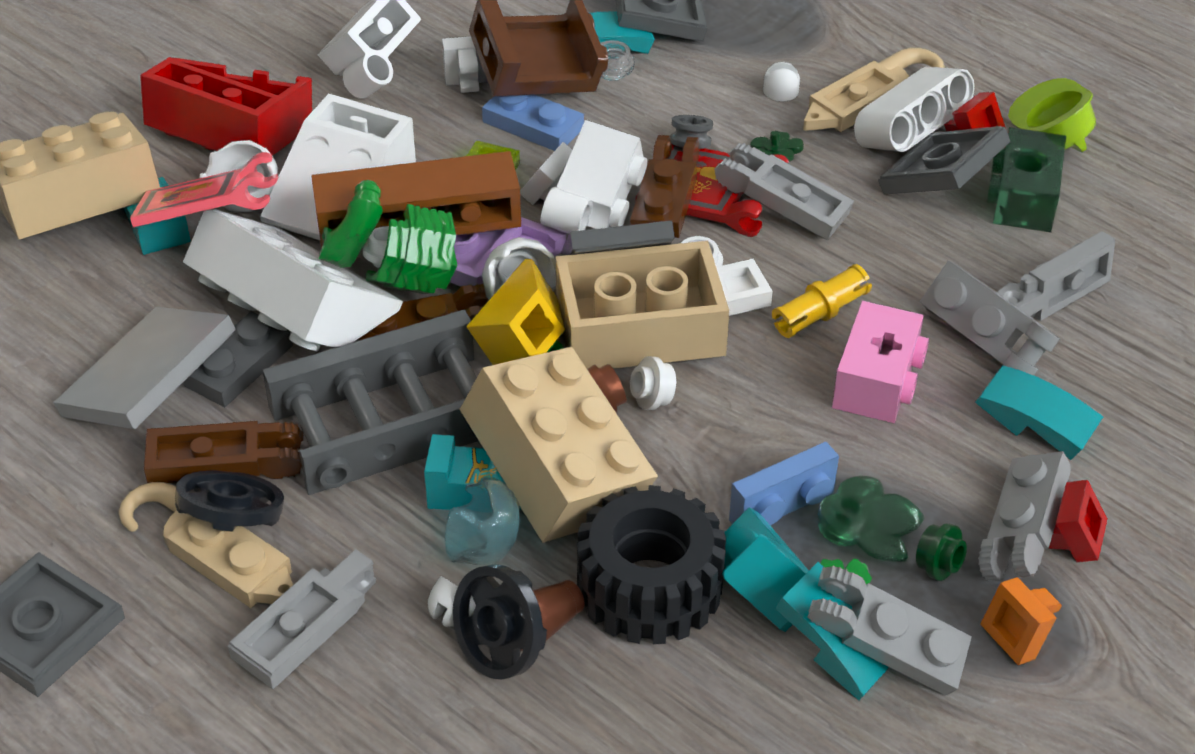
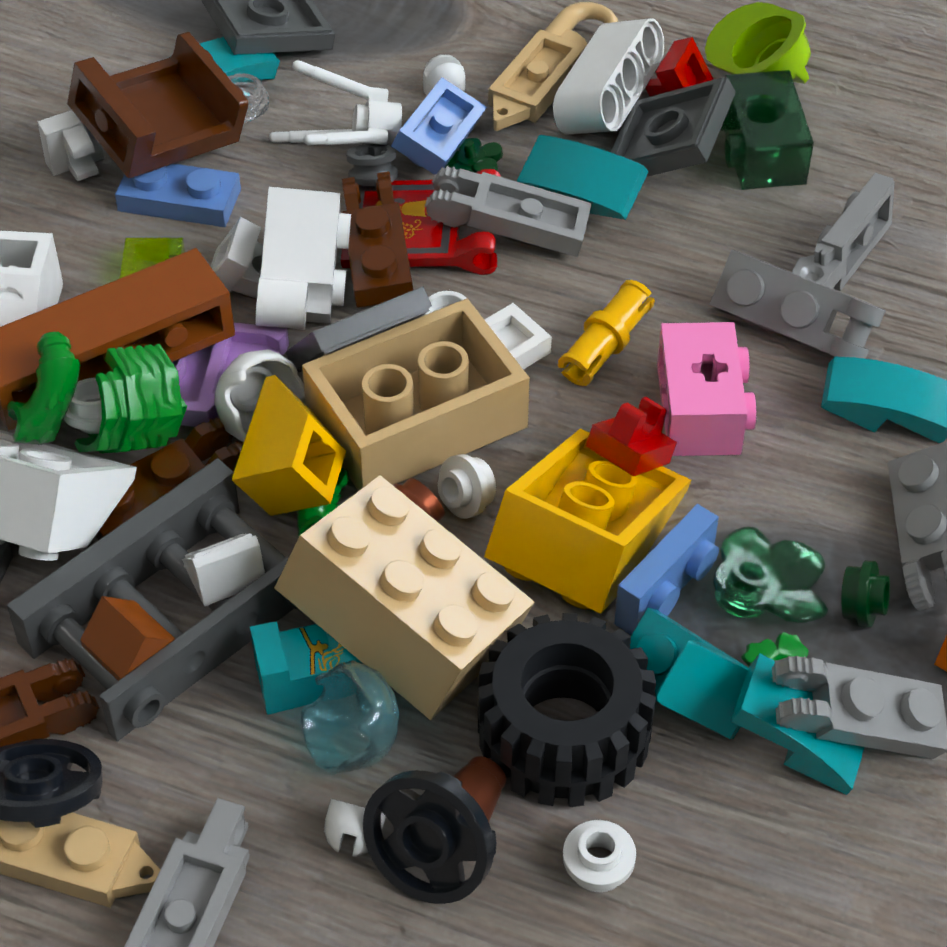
camera: 20 degrees left, 5 degrees up
none -> dark orange slope [80,596,175,681]
none -> white slope [182,533,265,607]
none -> white plant [269,60,402,145]
none -> medium blue plate [391,77,487,174]
none -> yellow slope [484,428,691,614]
none -> teal slope [516,135,649,220]
none -> white plate [563,820,636,892]
none -> red tile [586,397,677,477]

